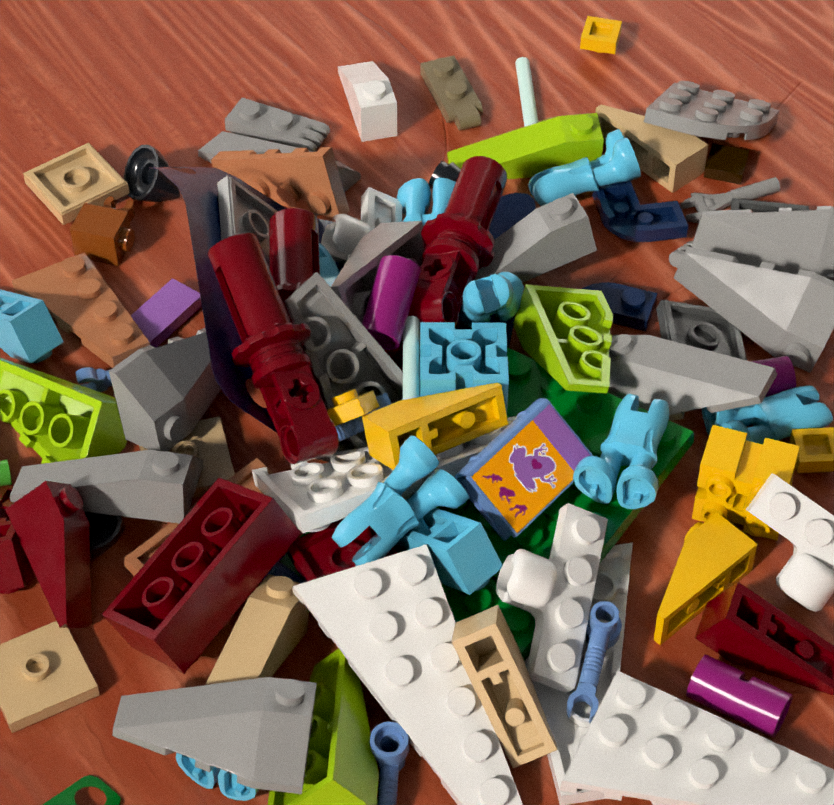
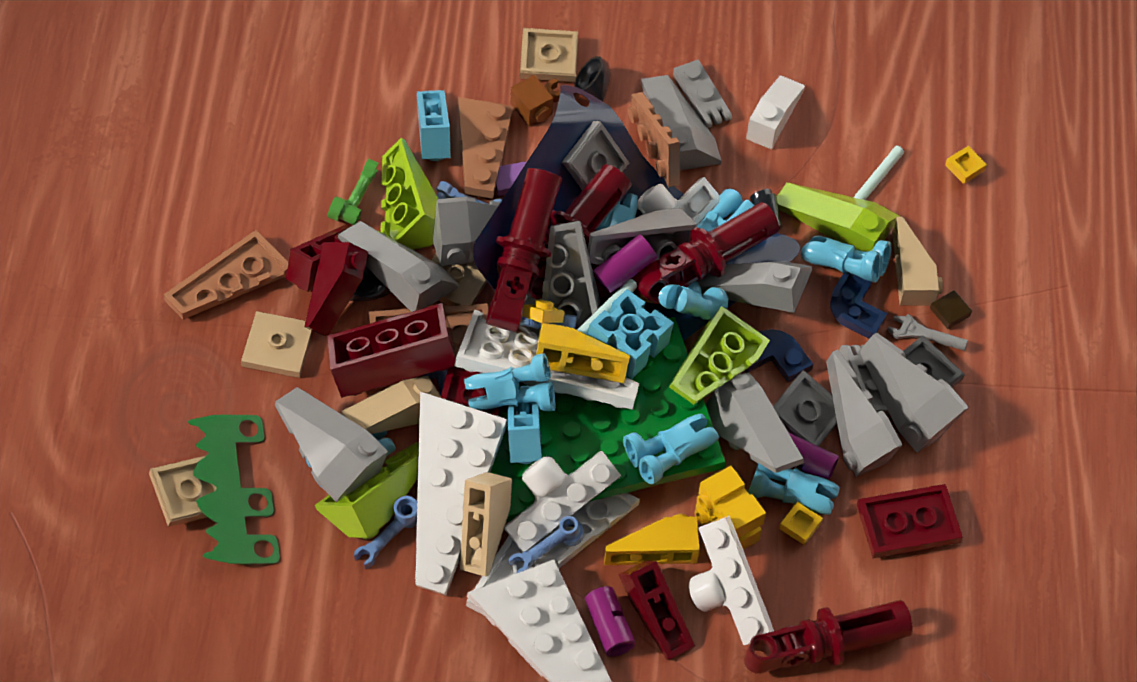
camera: 35 degrees right, 10 degrees up
dark tan hinge [420,56,483,131] -> none
piece [454,398,593,541] -> none
light grey plate [644,81,780,140] -> none

